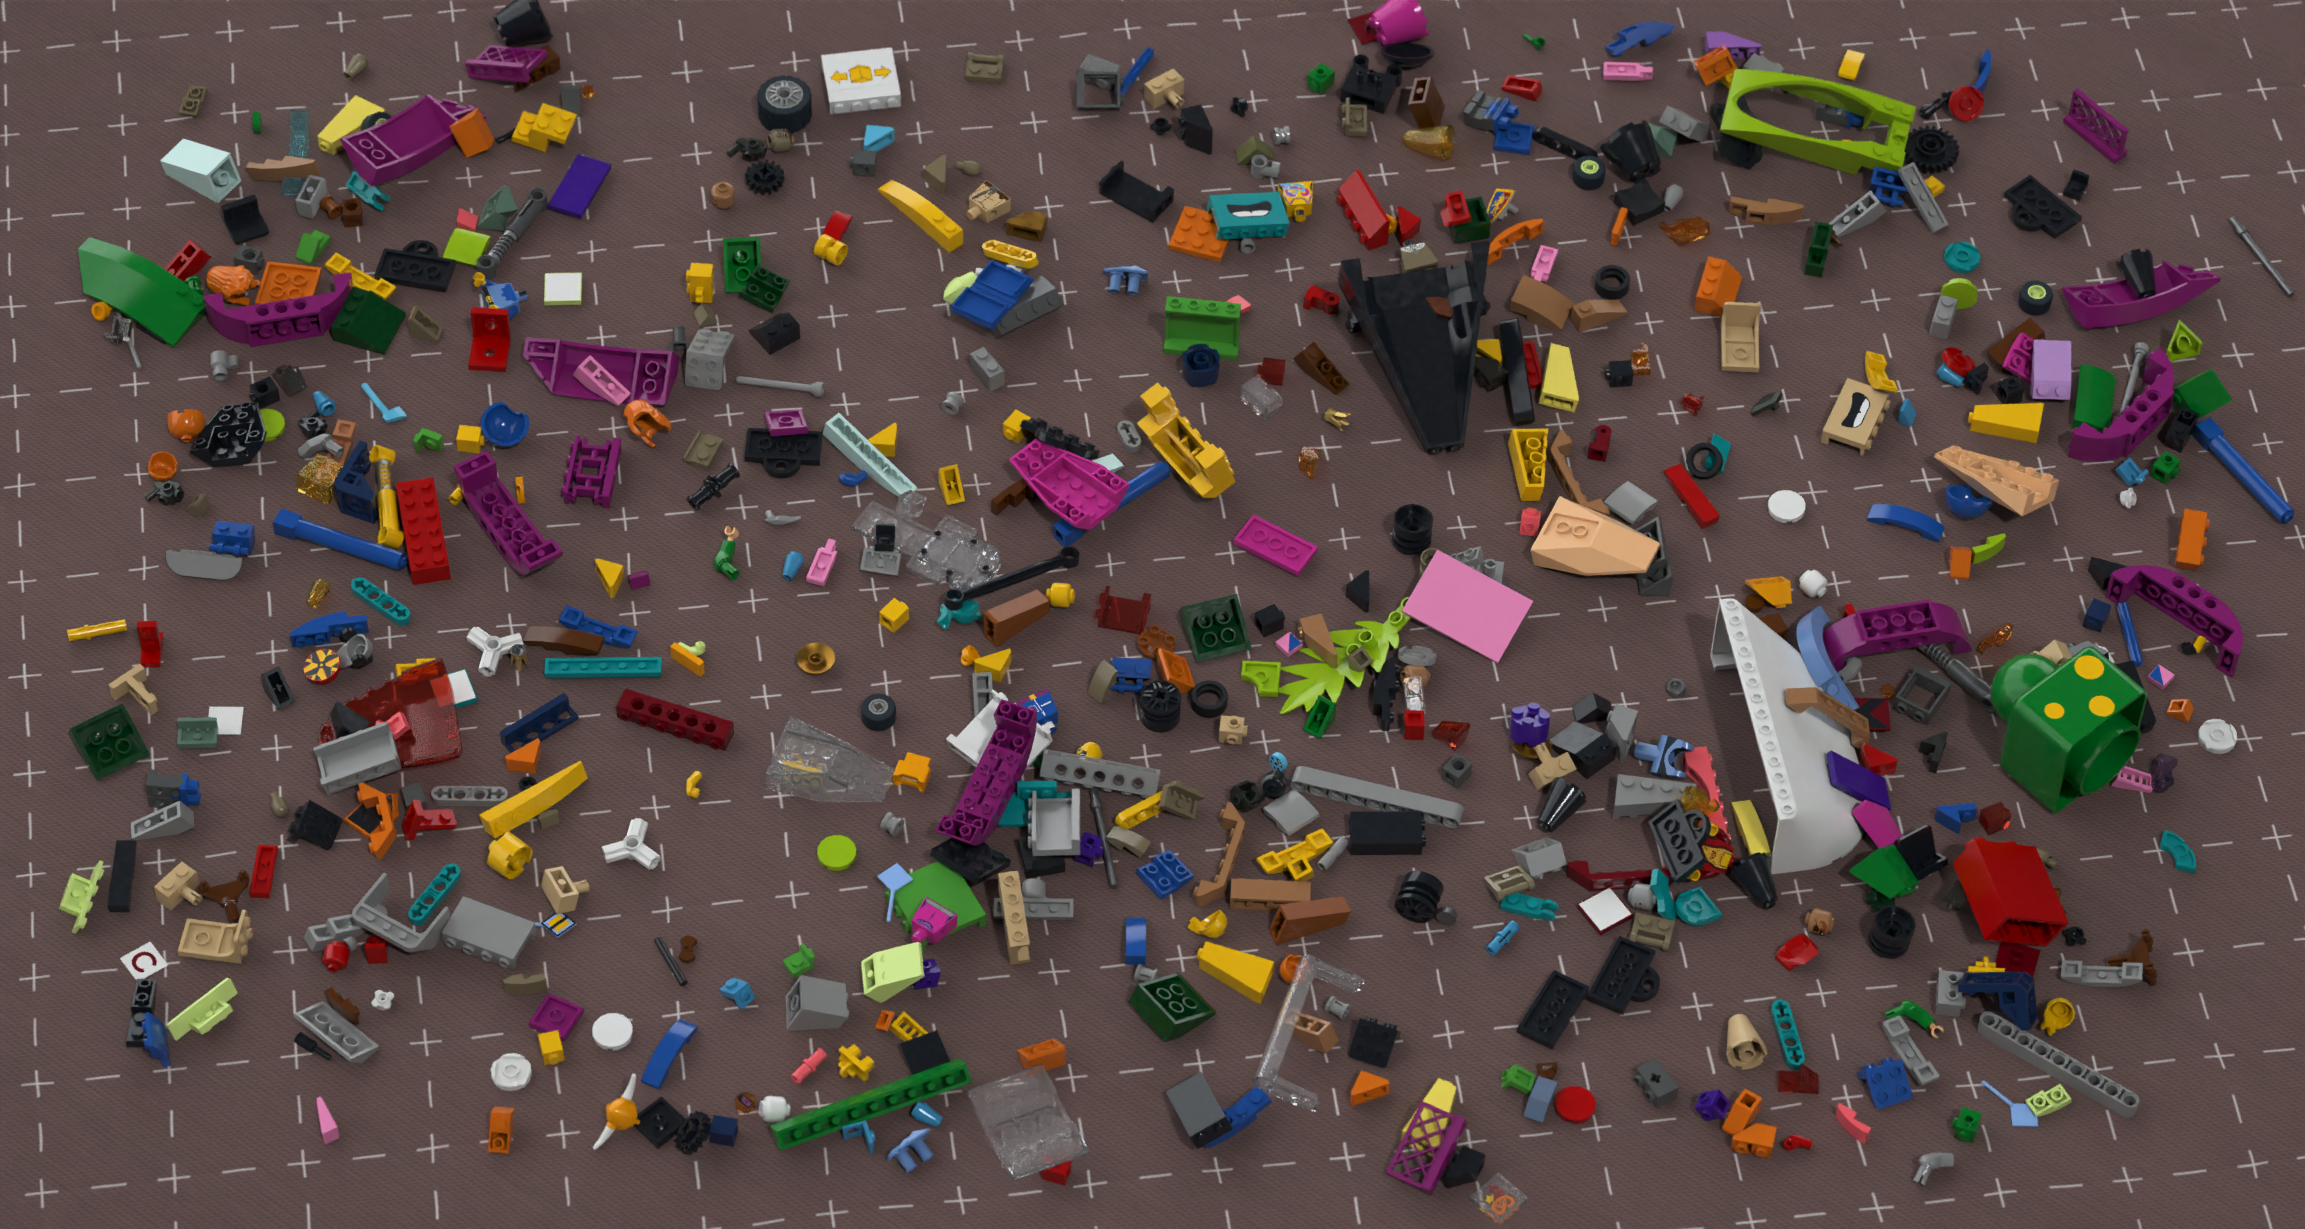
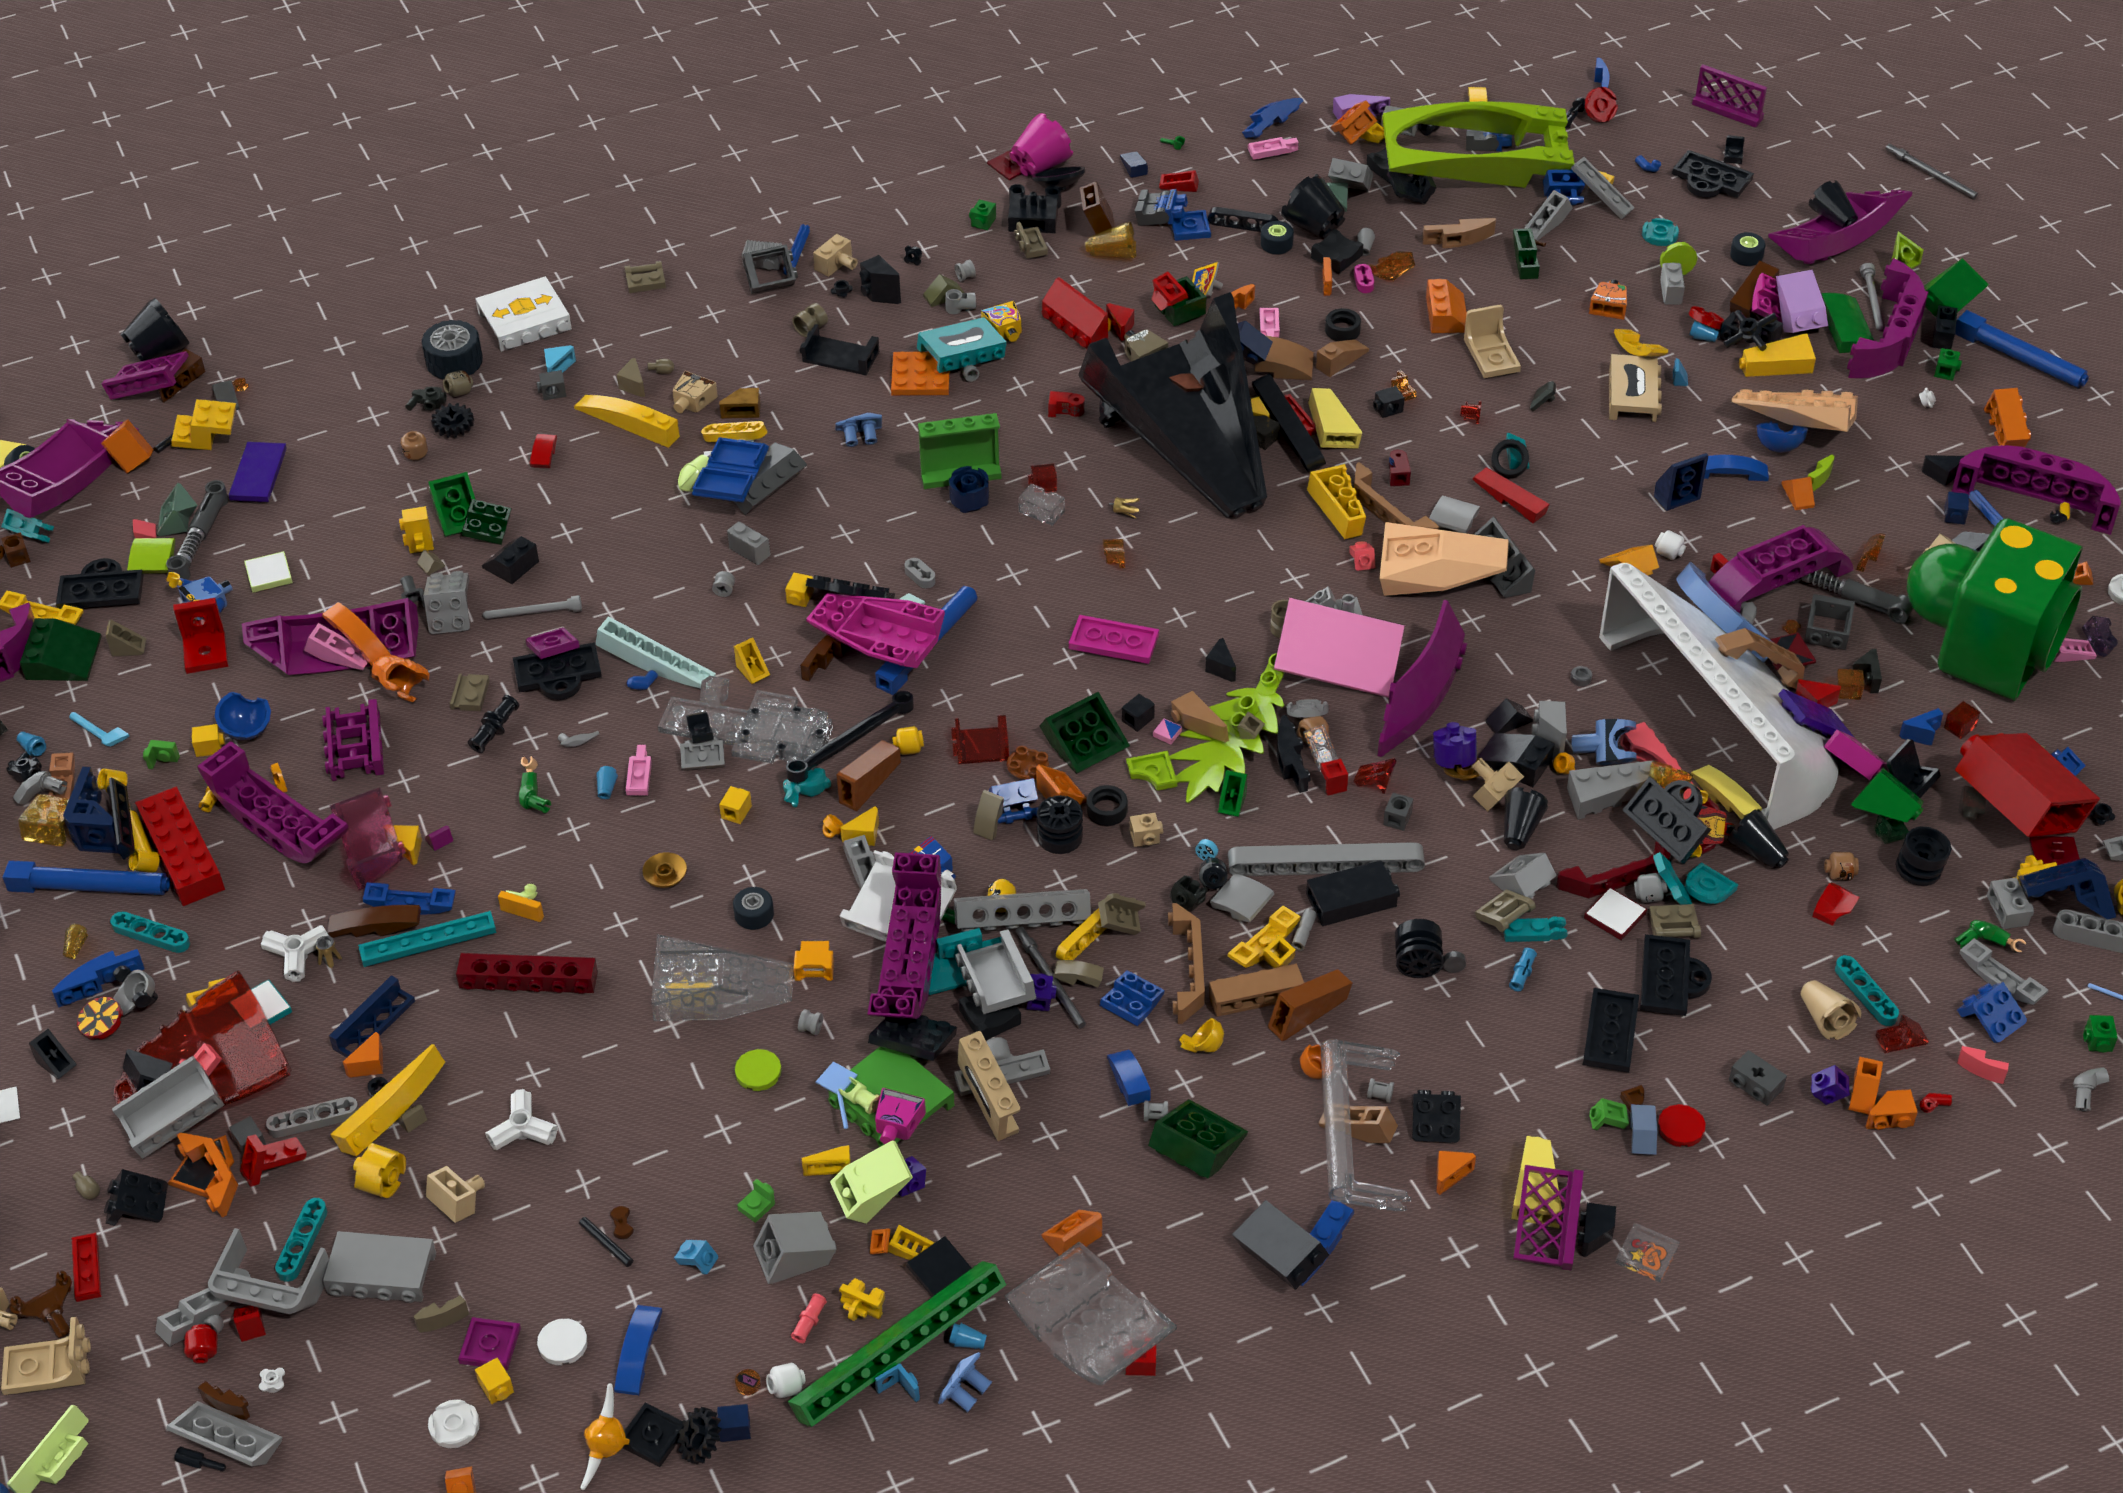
camera: 15 degrees left, 5 degrees down
piece [535,913,577,938] -> none
yellow arm [686,771,702,798] -> none
yellow wheel [814,234,848,266] -> none
yellow slope [868,423,898,457] -> none
yellow wedge [1137,383,1236,498] -> none
yellow slope [1197,941,1274,1004] -> none
reddish brown slope [1293,342,1349,395] -> none
black wheel [1392,504,1433,555] -> none
white tile [1768,490,1806,523] -> none
black gear [1904,125,1959,174] -> none
dark azure bracket [2115,457,2149,487] -> none
none -> black slope [109,777,135,860]
none -> orange slope [322,602,391,666]
none -> clear pink windscreen [330,787,406,890]
none -> dark tan wheel [792,303,828,337]
none -> yellow slope [802,1145,851,1176]
none -> yellowish green piece [838,1077,880,1114]
none -> dark blue slope [1120,151,1148,178]
none -> dark blue slope [1237,320,1273,364]
none -> dark pink beam [1354,264,1374,293]
none -> magenta slope [1377,600,1467,757]
none -> light orange tile [1553,752,1575,775]
none -> orange torso [1589,279,1627,320]
none -> blue arm [1635,155,1661,172]
none -> dark blue slope [1654,453,1708,511]
none -> black bar [1723,310,1778,351]
none -> clear orange panel [1837,669,1864,700]
none -> blue bracket [2051,747,2086,776]

